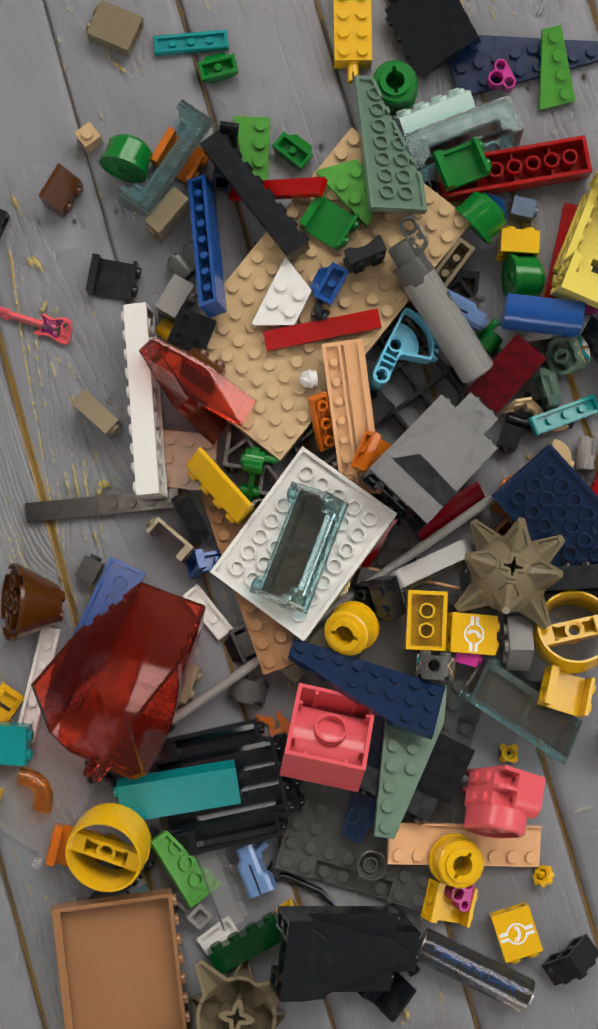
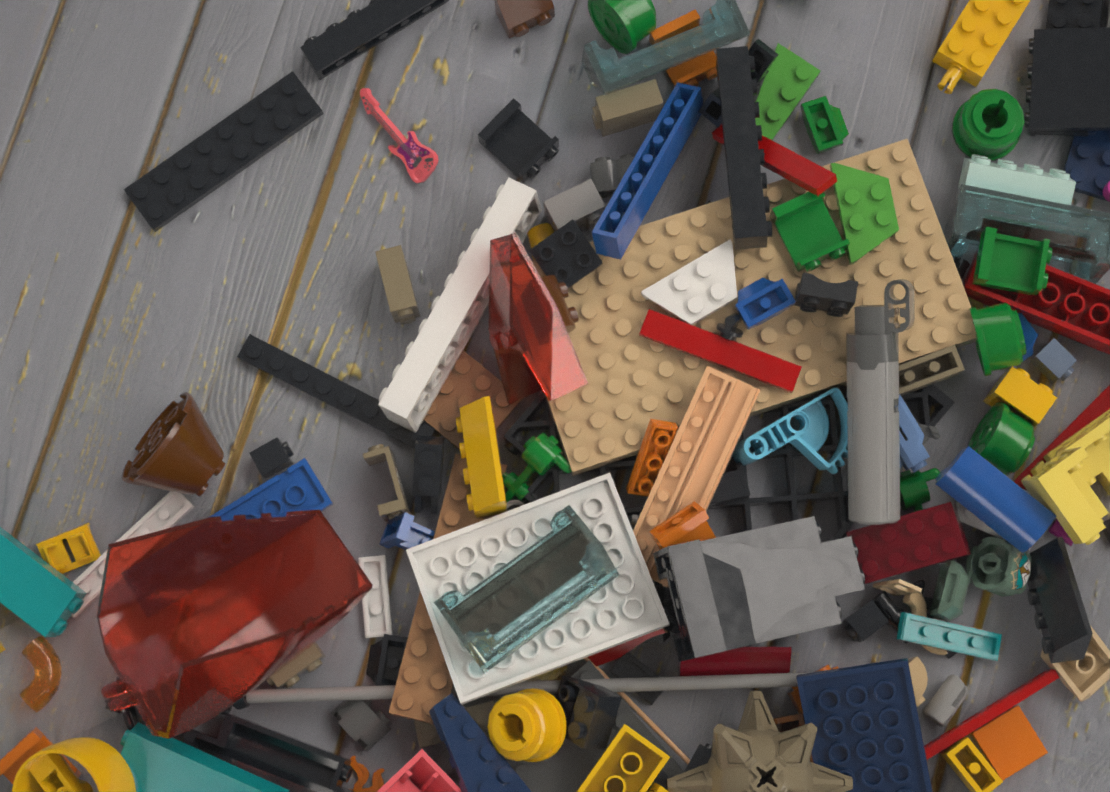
camera: 40 degrees right, 5 degrees down
white plate [299,369,318,389] -> none
sand green wing [353,75,427,214] -> none
light grey beam [389,537,476,593] -> none

